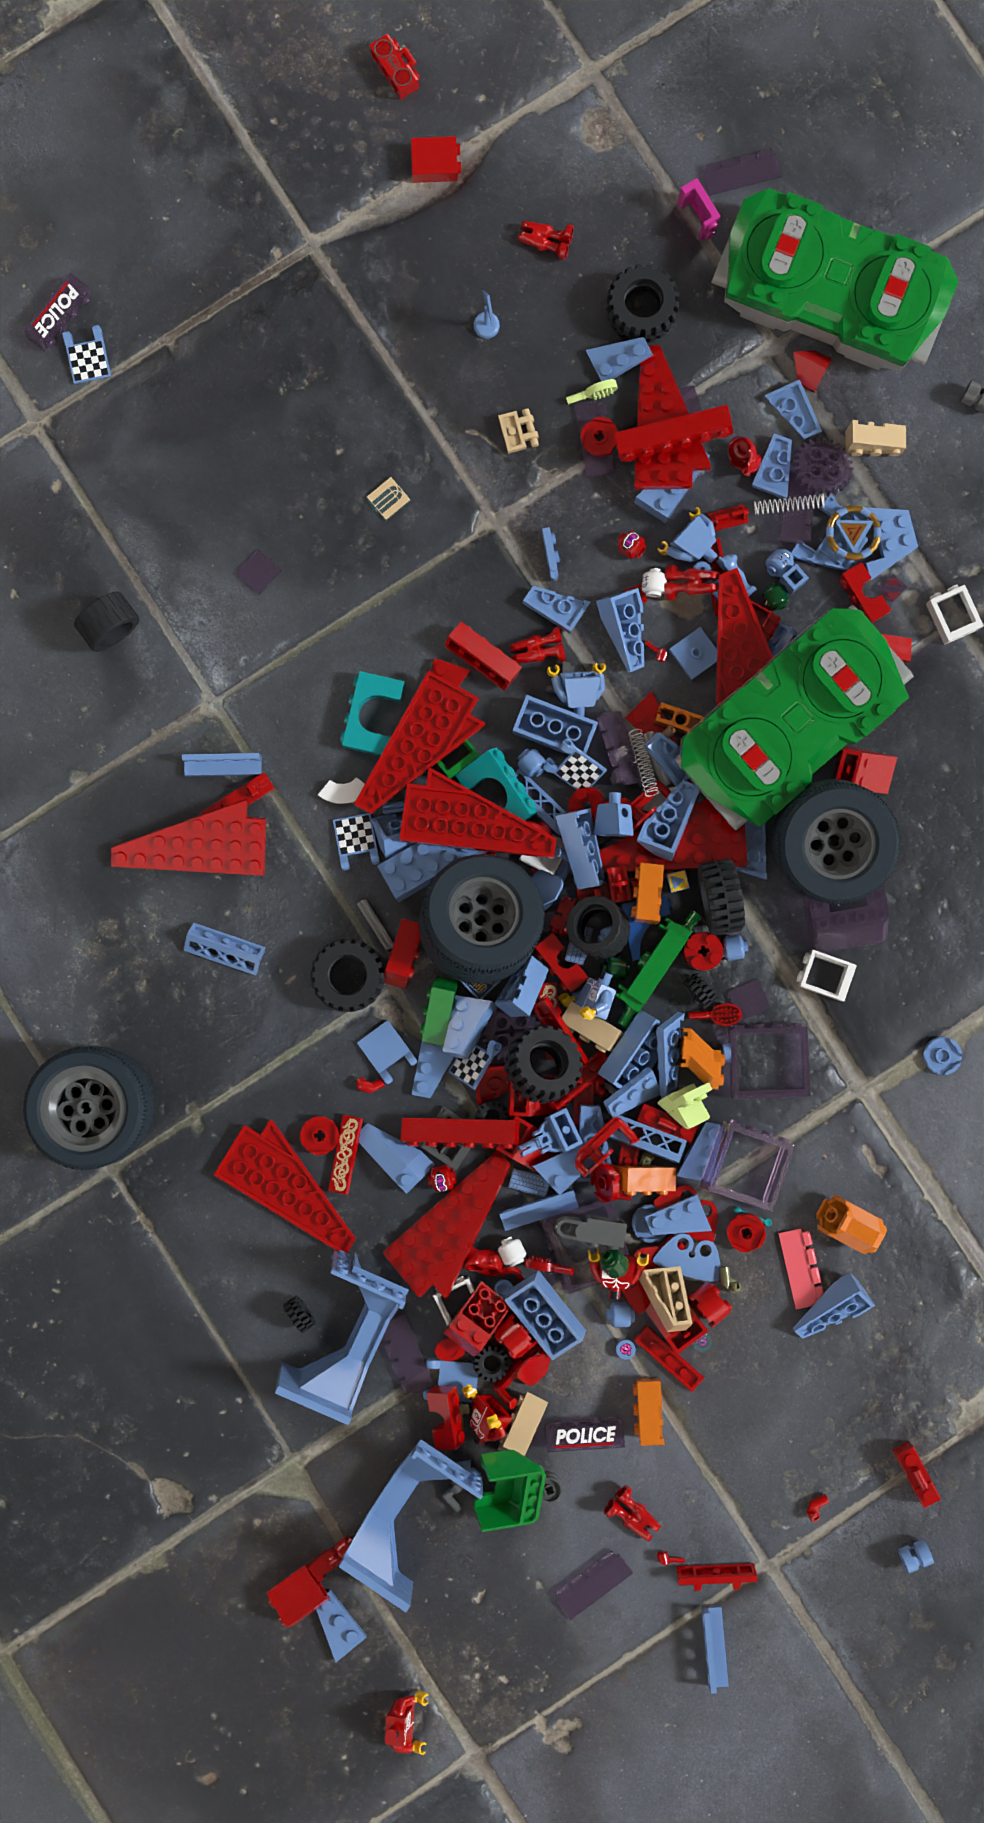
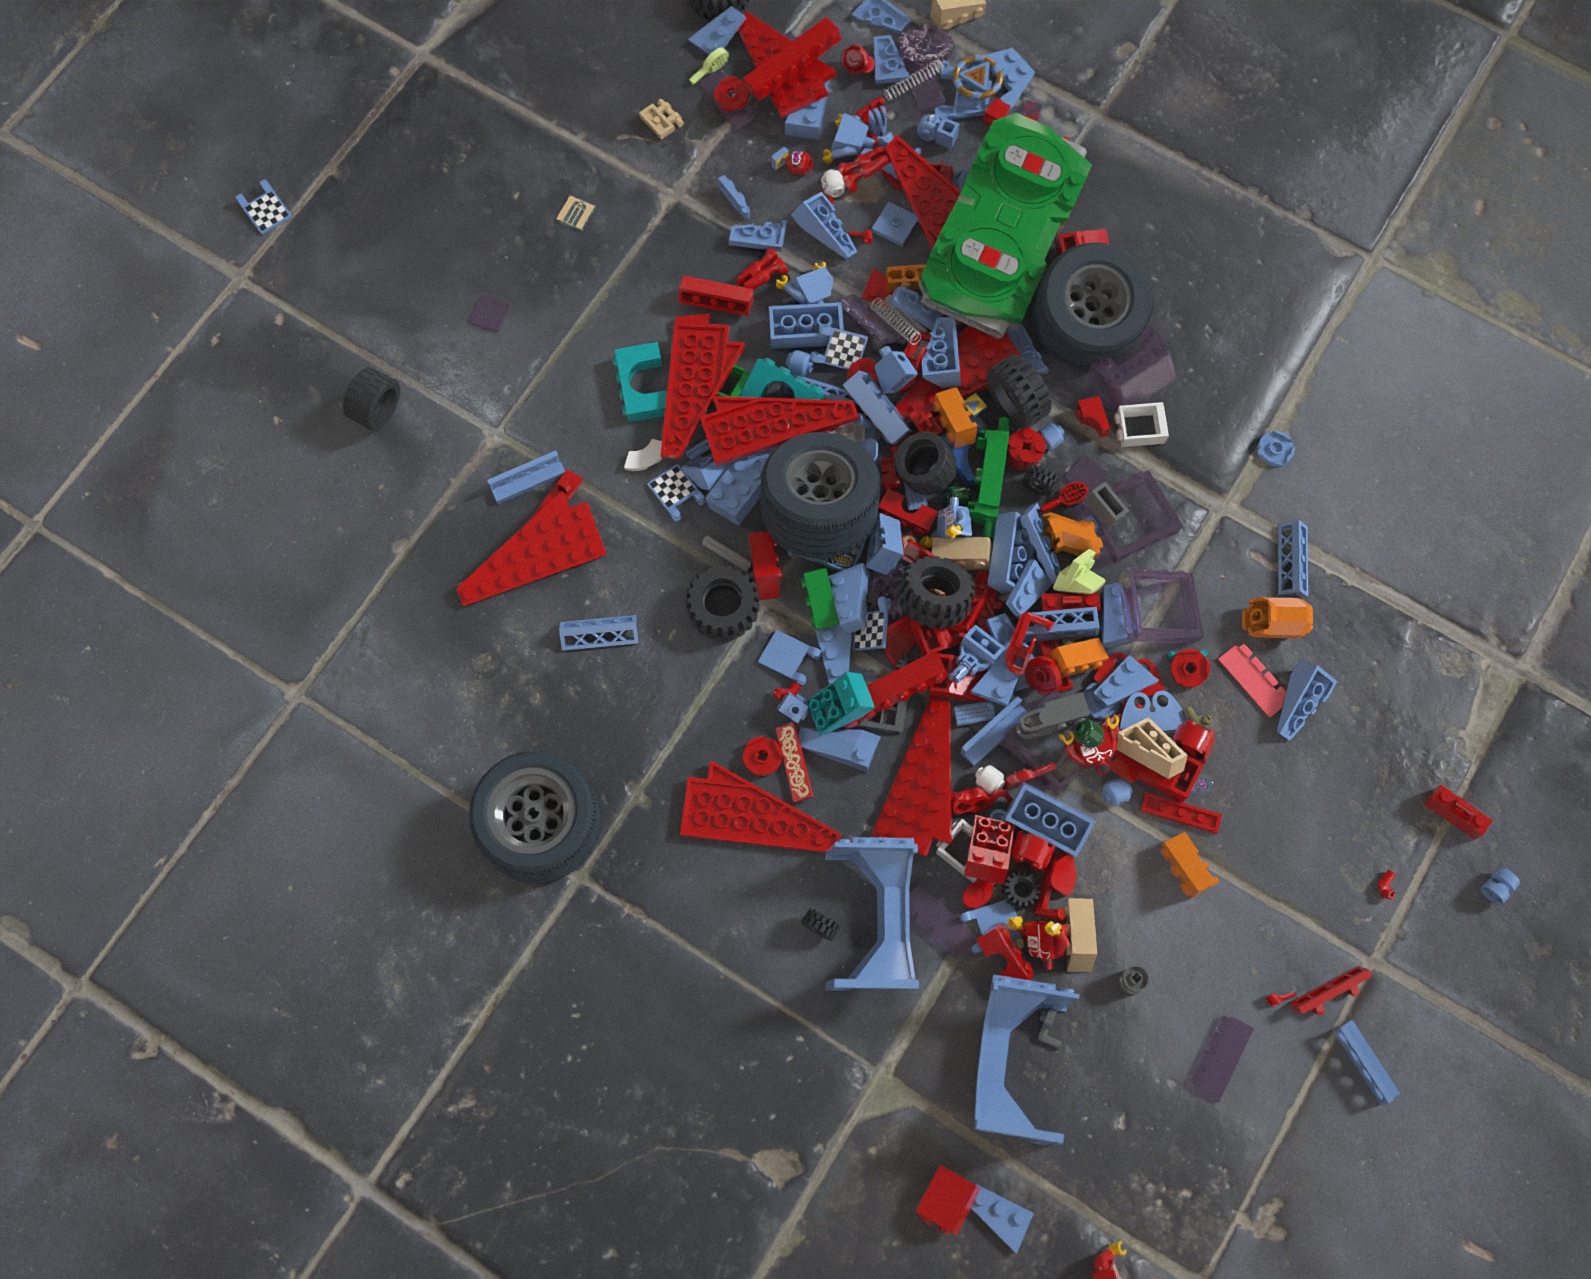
camera: 20 degrees left, 15 degrees down
clear purple brick [23,273,92,351] -> none
red piece [308,1535,353,1582] -> none
red head [427,1165,457,1192] -> none
green windscreen [473,1449,546,1532] -> none
medium blue piece [474,289,500,339] -> none
clear purple brick [545,1417,625,1452] -> none
red piece [604,1485,661,1542] -> none
medium blue tile [616,1339,636,1360] -> none
dark green head [762,582,789,612] -> none
white window [926,584,984,645] -> none
none -> medium blue tile [771,147,789,170]
none -> medium blue brick [777,691,809,723]
none -> teal slope [807,672,875,736]
none -> medium blue arm [869,106,886,137]
none -> red arch [1074,396,1110,438]
none -> dark grey brick [1084,482,1129,529]
none -> medium blue fence [1278,520,1308,598]

